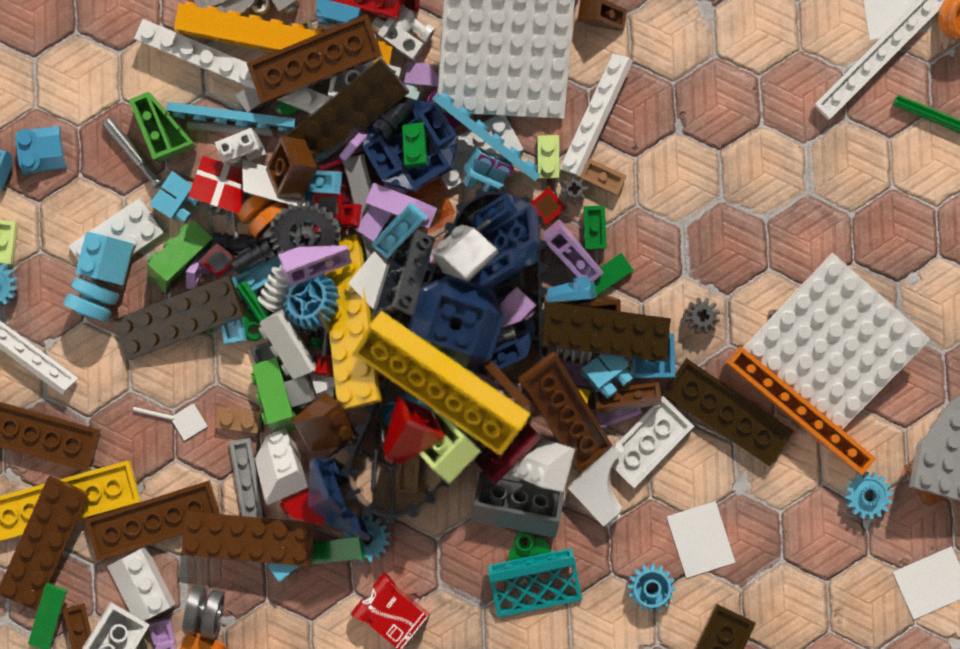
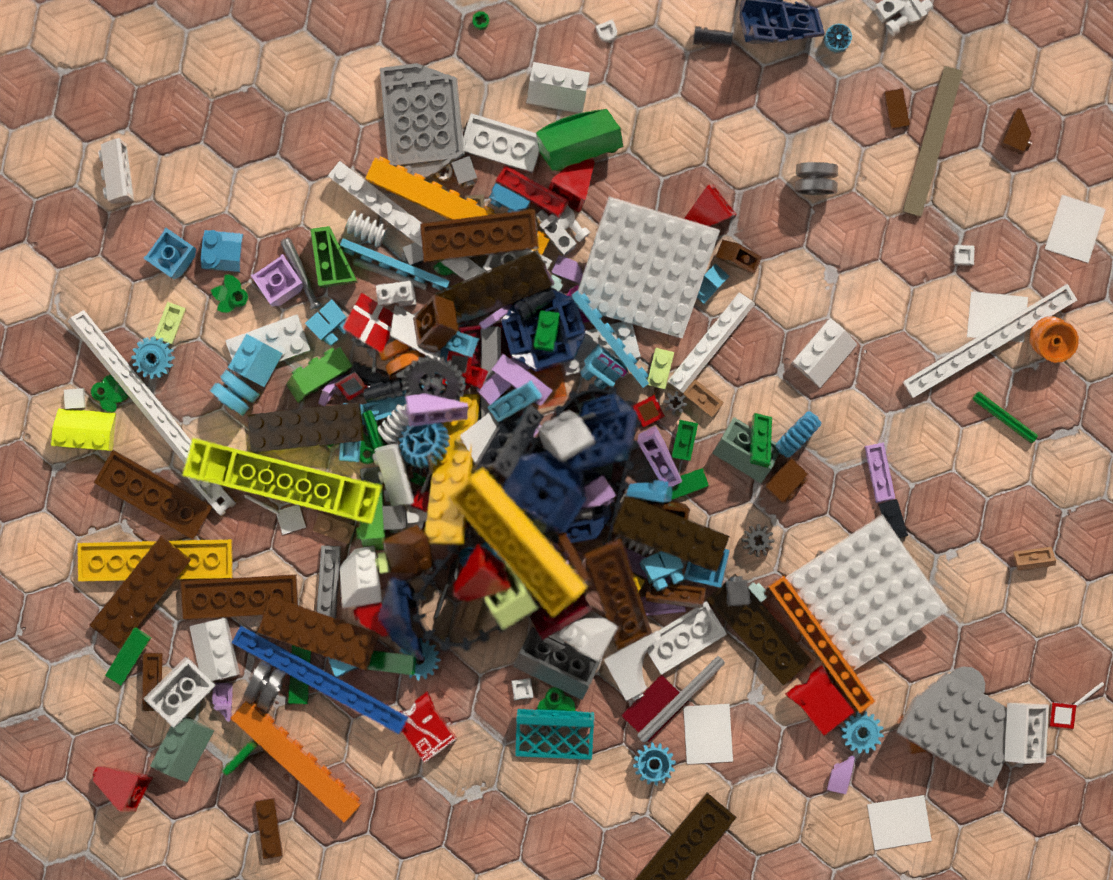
camera: 15 degrees right, 0 degrees up
none -> neon yellow slope [183,438,382,524]
none -> white plate [188,477,236,516]
none -> green plate [211,274,248,313]
none -> blue plate [231,626,409,734]
none -> lavender slope [251,254,304,307]
none -> green tile [288,645,311,704]
none -> white piece [345,210,388,247]
none -> yellowish green plate [375,553,391,573]
none -> white tile [512,678,533,700]
none -> dark red tile [621,674,689,742]
none -> light grey axle [637,656,725,742]
none -> medium azure slope [697,263,729,304]
none -> sand green slope [712,417,780,483]
none -> flat silver brick [726,576,749,605]
none -> light aqua plate [748,582,767,602]
none -> green tile [750,413,772,468]
none -> reddish brown brick [763,458,809,503]
none -> dark azure gear [775,411,821,458]
none -> red piece [785,664,854,735]
none -> white slope [791,318,857,388]
none -> lavender slope [827,756,855,794]
none -> lavender tile [864,442,895,503]
none -> black plate [878,499,908,538]

